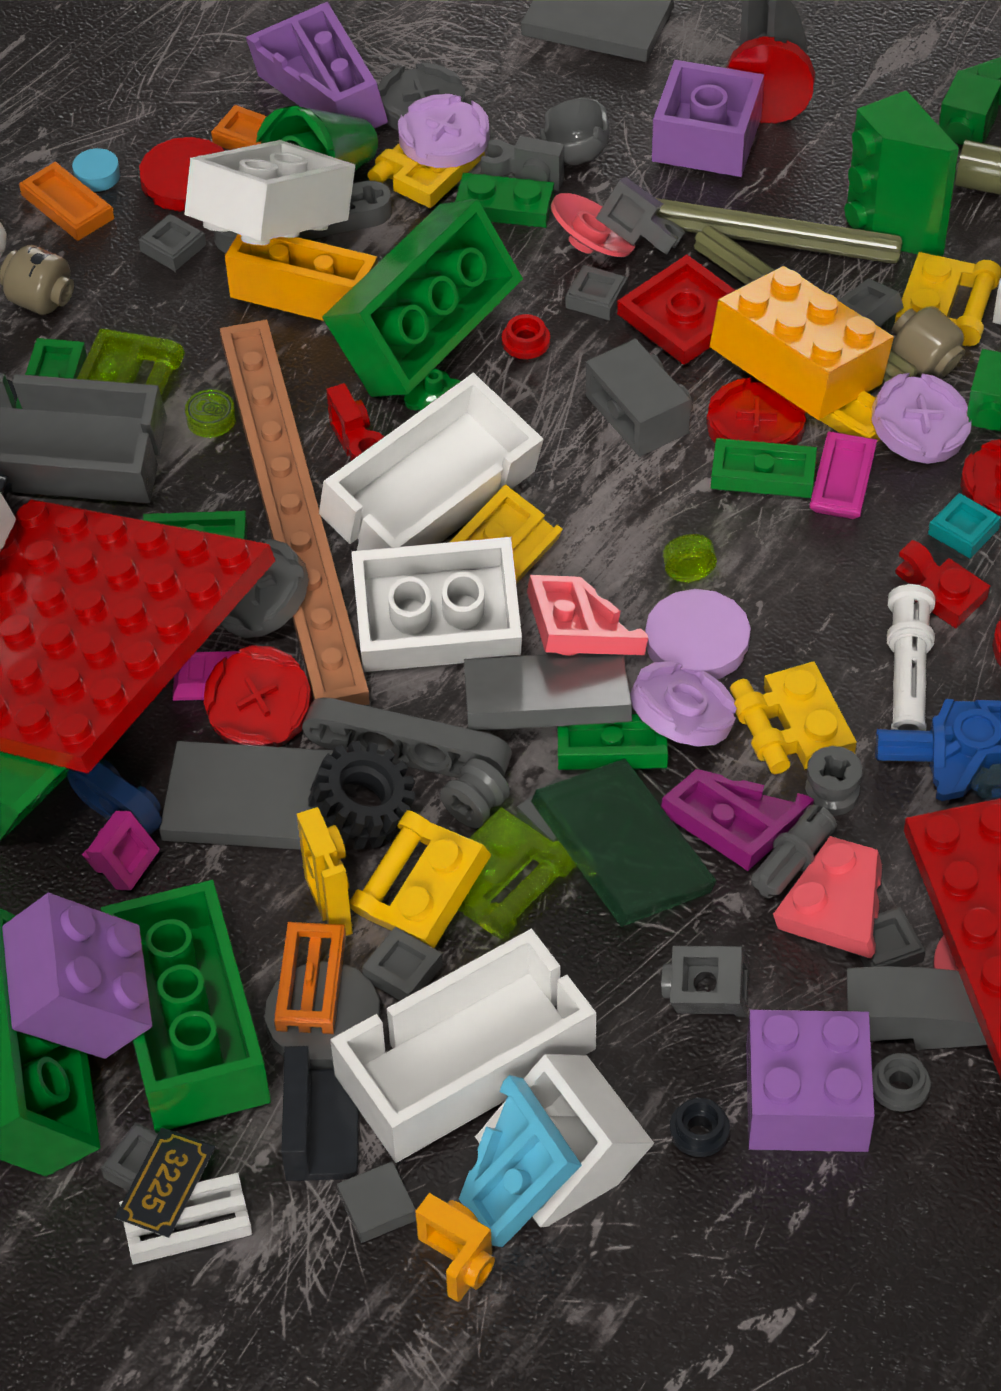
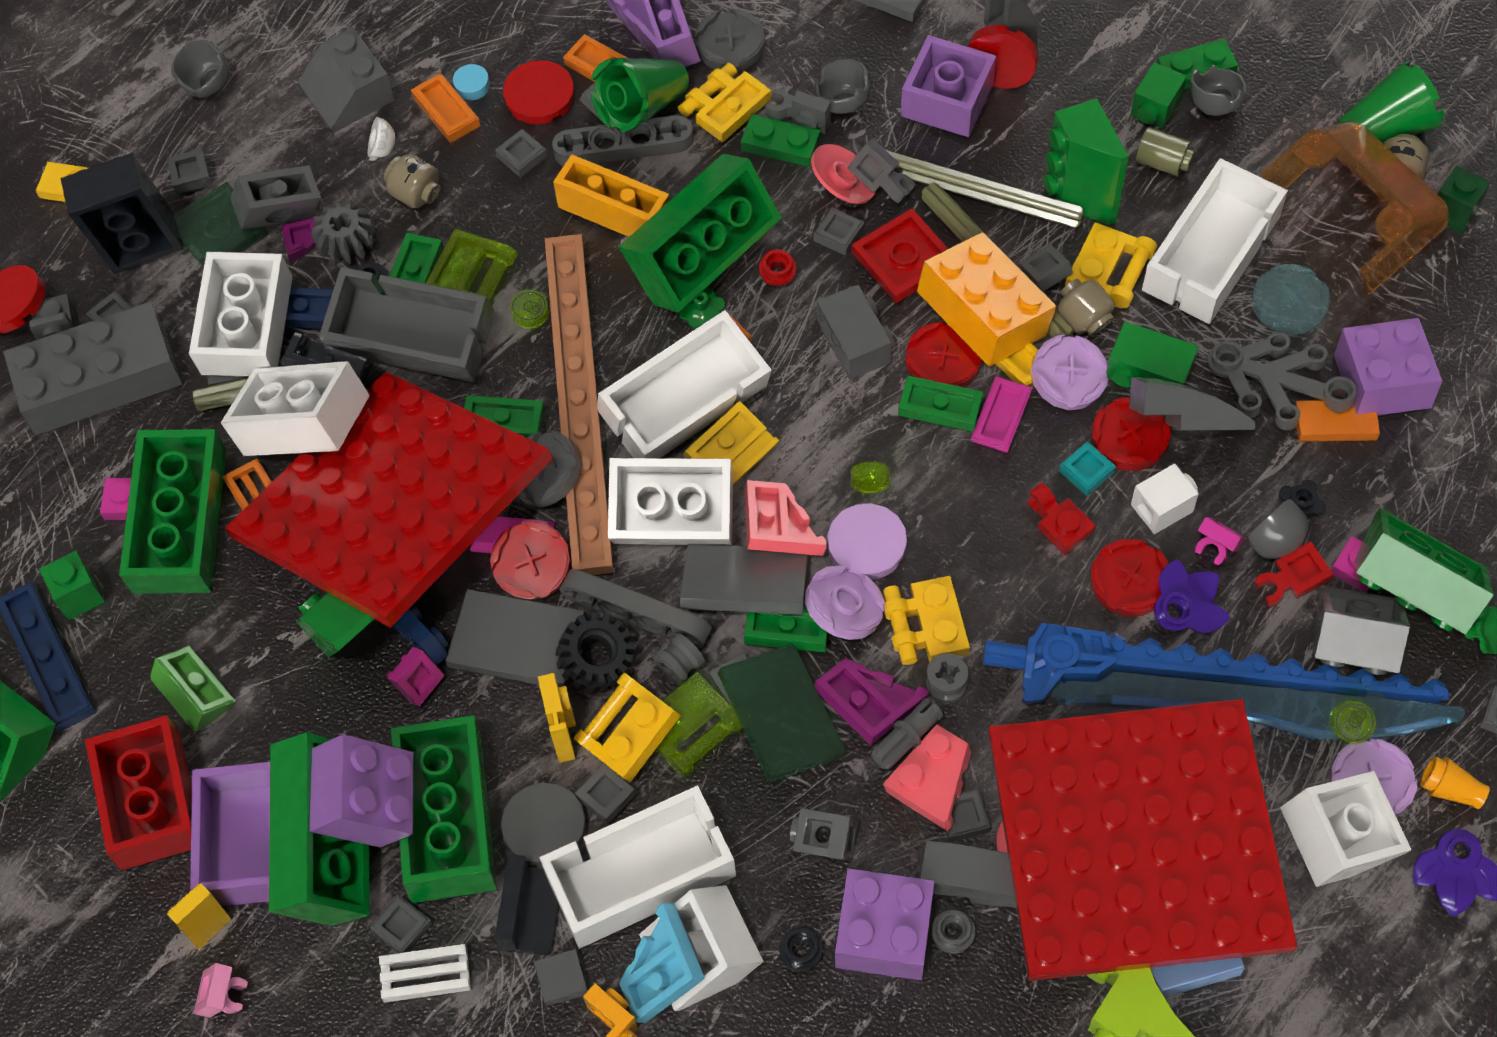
camera: 10 degrees right, 10 degrees up
black sticker [114,1128,216,1238] -> none
white brick [184,140,355,245] -> none
orange tile [274,922,346,1034] -> none
red plate [326,383,384,461] -> none
lavender tile [398,94,490,168] -> none
white pin [887,584,935,731] -> none

